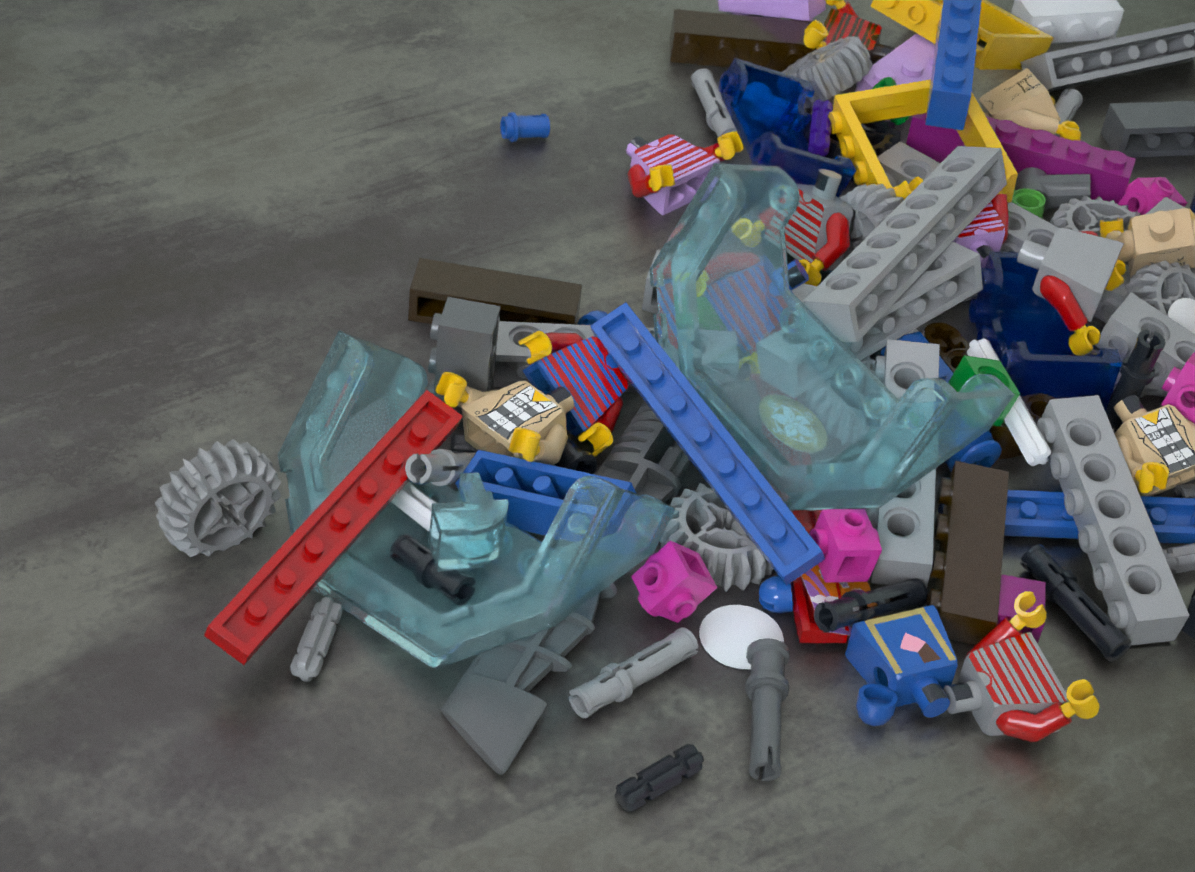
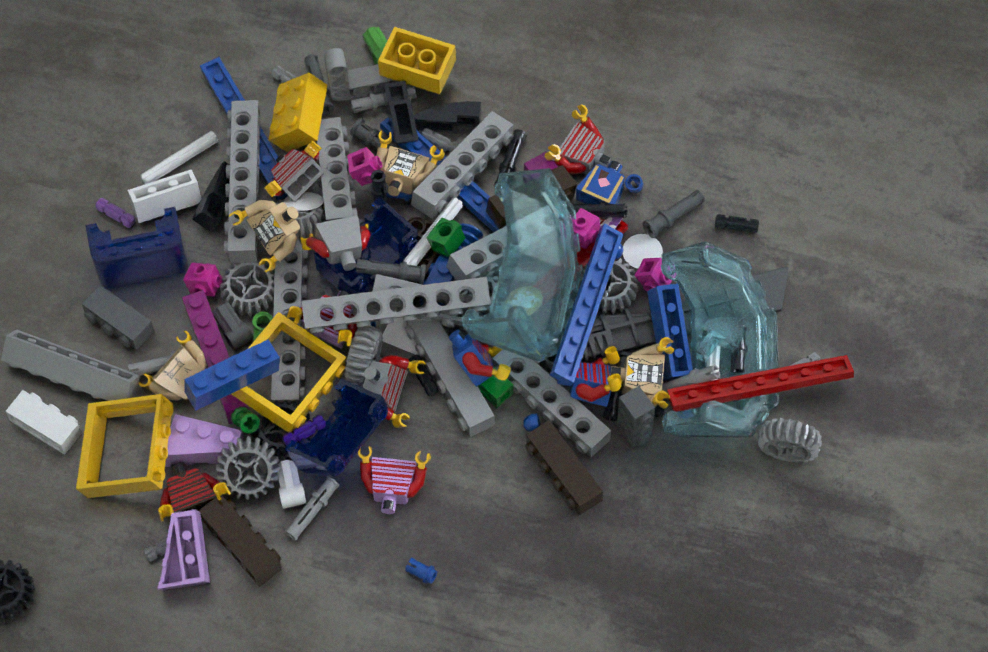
camera: 125 degrees left, 20 degrees up
none -> dark grey pin [355,258,426,285]

